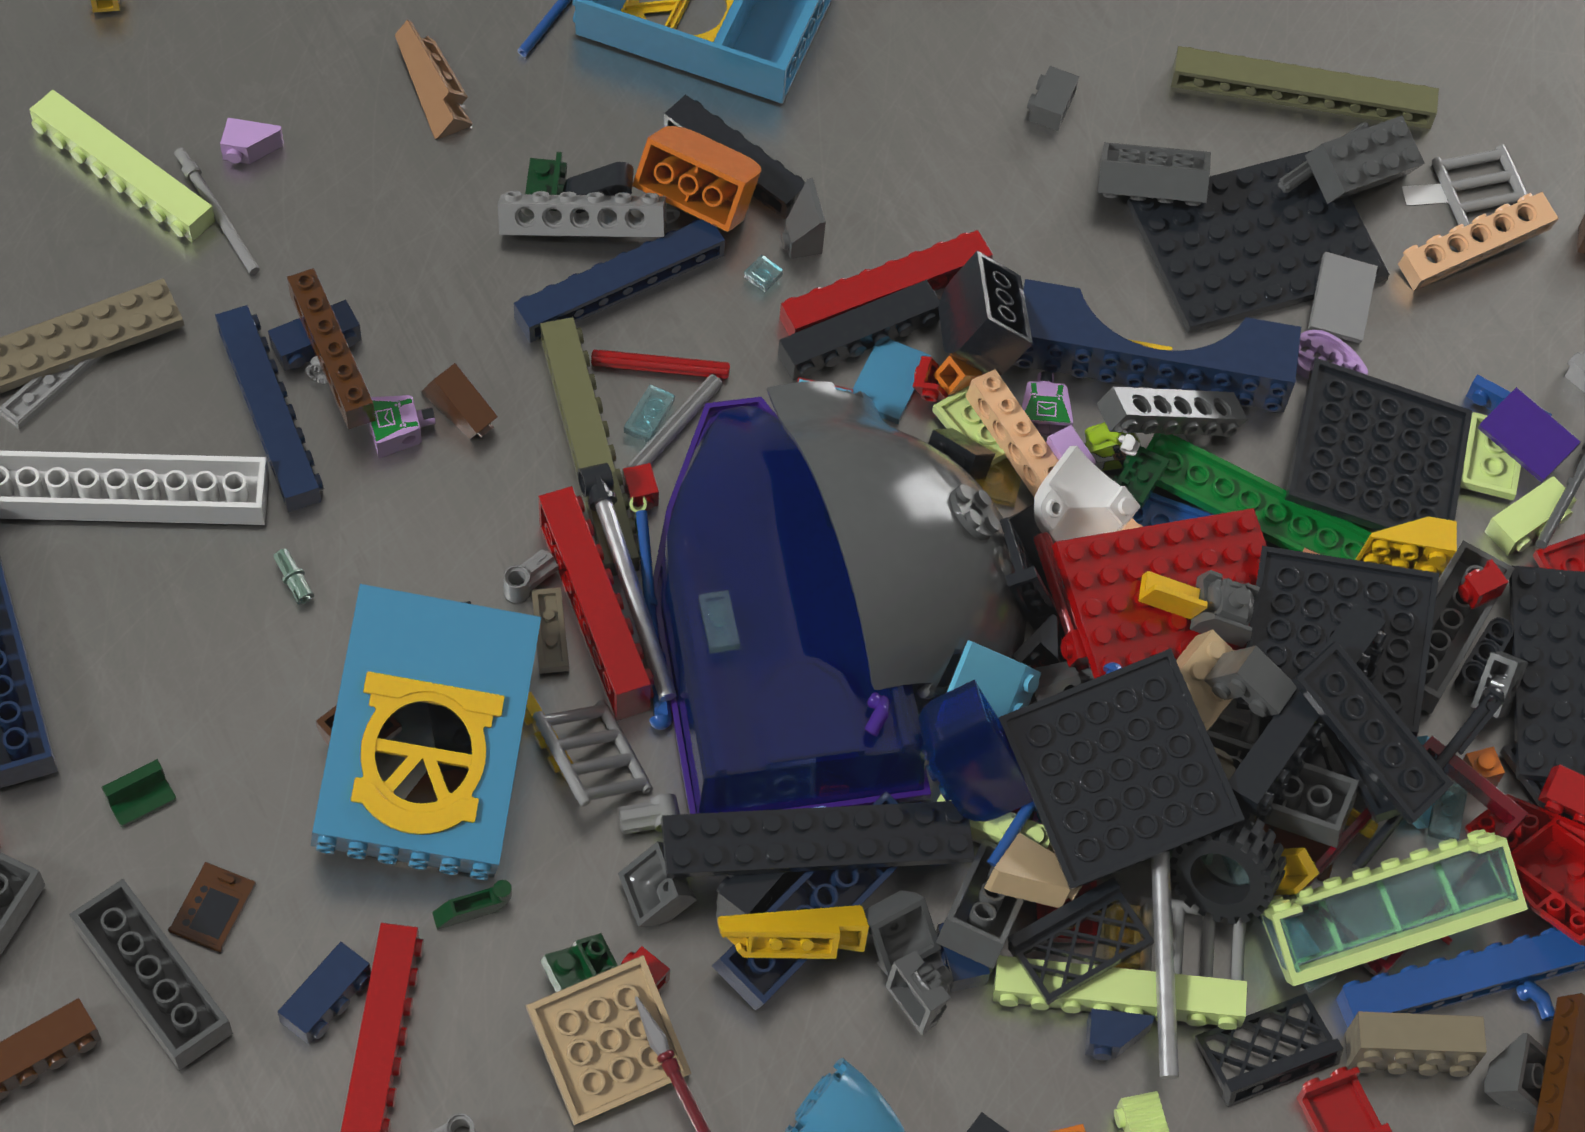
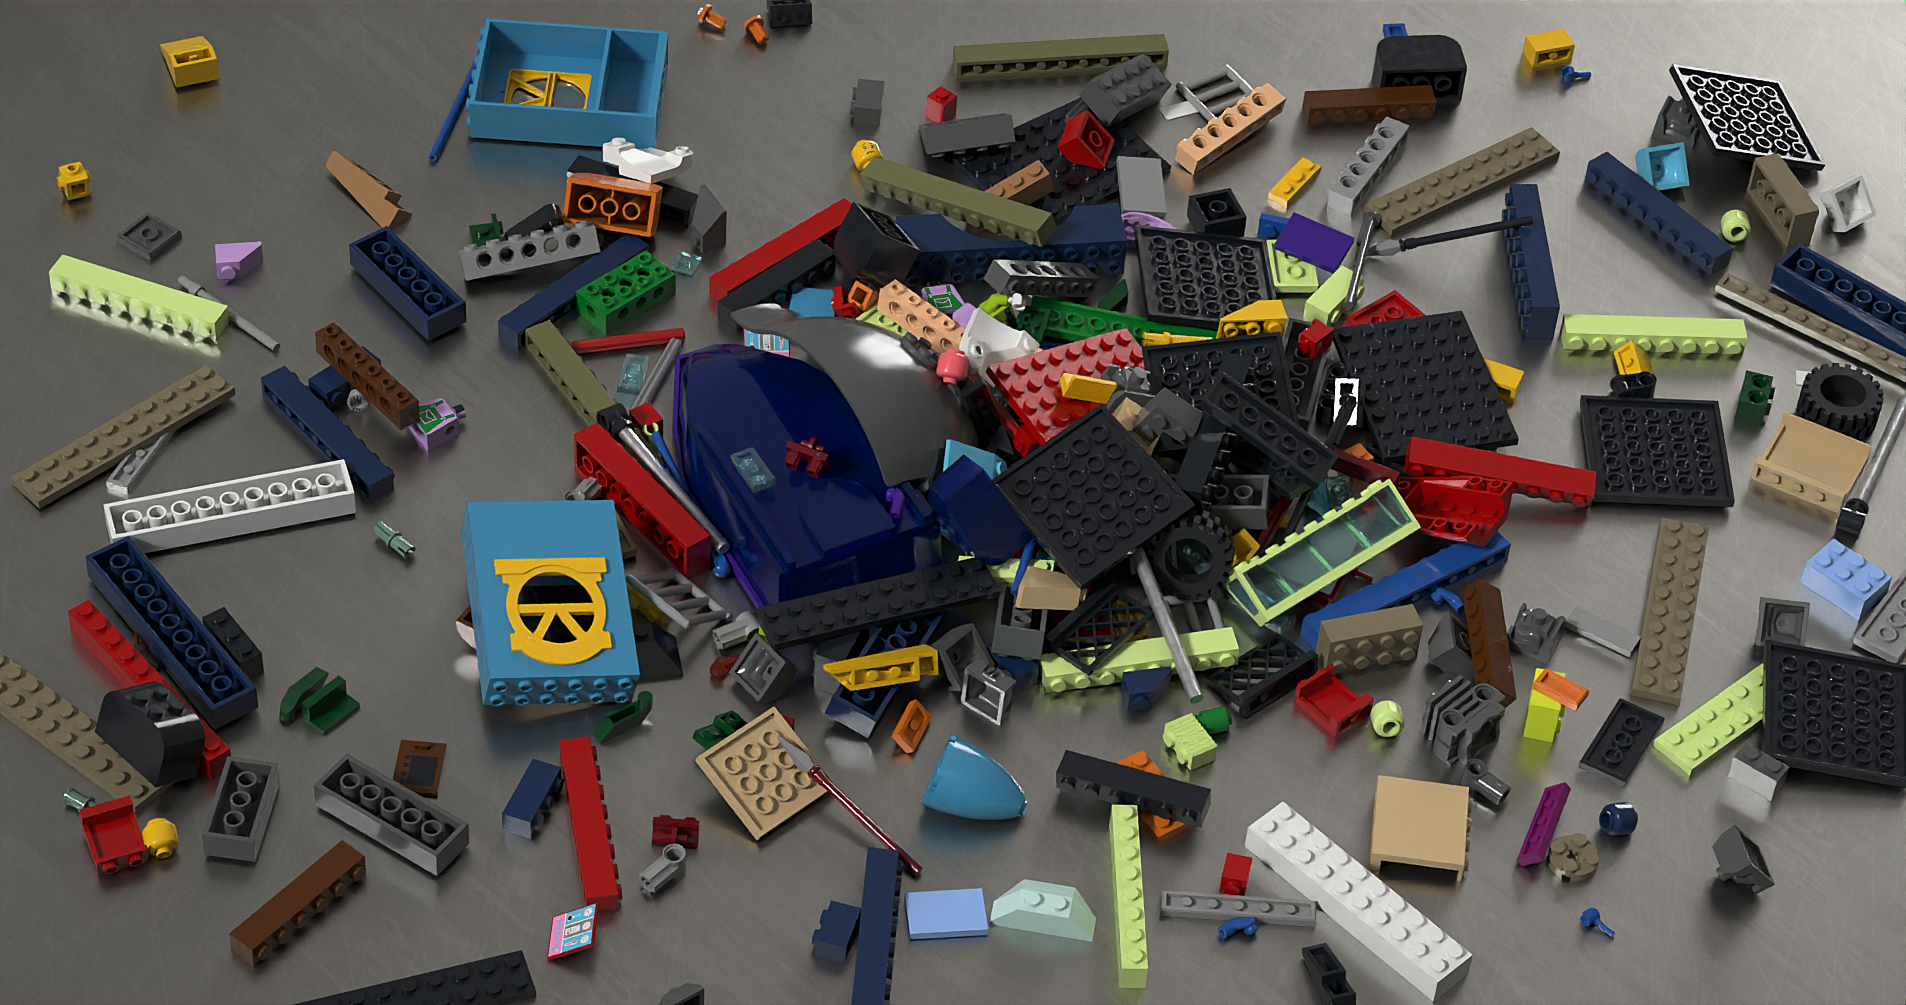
camera: 15 degrees left, 15 degrees down
reddish brown slope [421,363,498,439] -> none
none -> dark grey tile [116,212,182,261]
none -> black brick [202,607,264,680]
none -> dark green piece [279,667,329,722]
none -> dark blue brick [349,226,467,341]
none -> green brick [576,250,676,335]
none -> white slope [603,138,693,184]
none -> black slope [633,623,683,682]
none -> dark red hips [652,815,700,847]
none -> clear red arm [710,655,740,678]
none -> dark red hips [785,436,831,479]
none -> yellow head [851,140,883,172]
none -> olive brick [860,157,1057,247]
none -> orange plate [891,699,932,753]
none -> red brick [926,86,957,122]
none -> coral head [936,349,969,385]
none -> medium nougat brick [971,160,1054,234]
none -> red slope [1057,110,1115,169]
none -> dark green piece [1098,279,1129,312]
none -> yellow pin [1142,332,1212,347]
none -> black brick [1187,188,1247,237]
none -> green brick [1195,706,1232,735]
none -> yellow plate [1268,157,1321,208]

